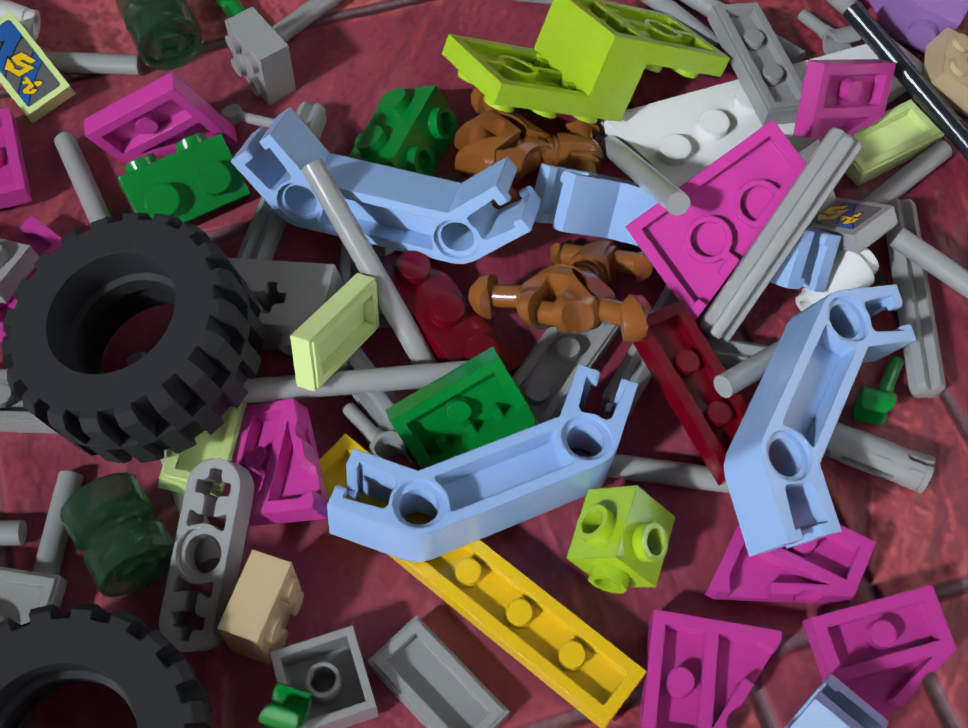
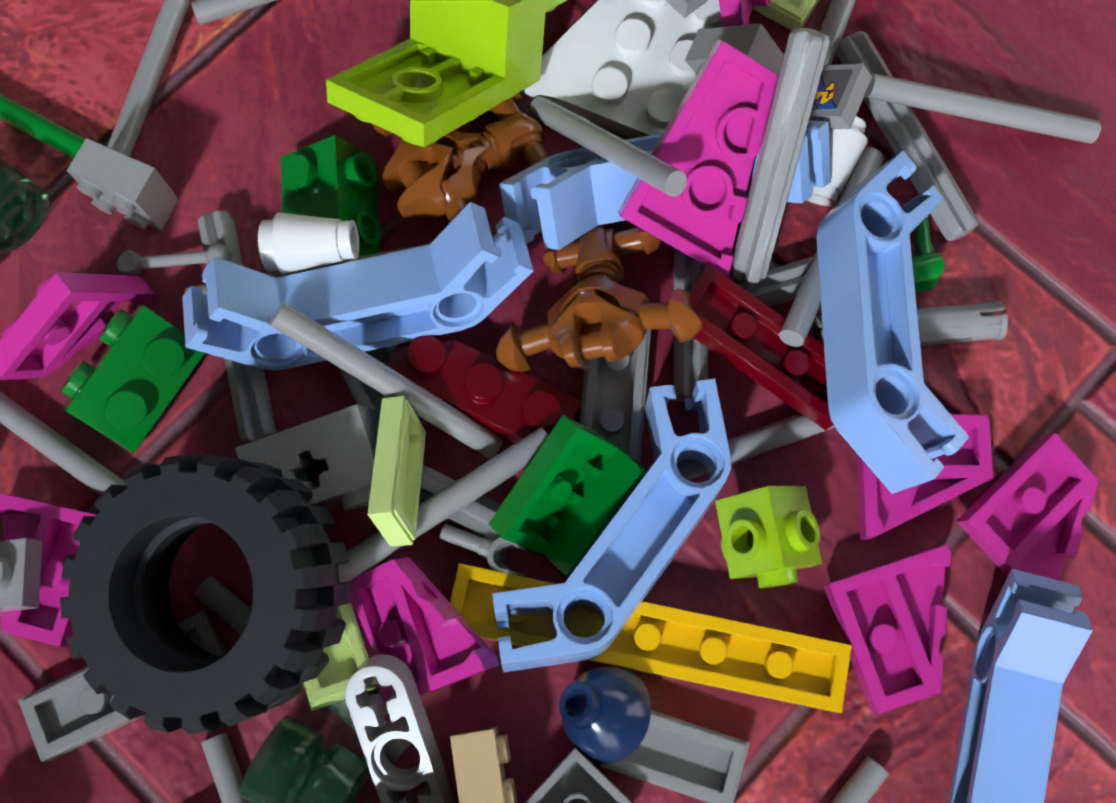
camera: 25 degrees left, 15 degrees up
none -> white cone [258,212,359,276]
none -> dark blue brick [559,666,651,763]

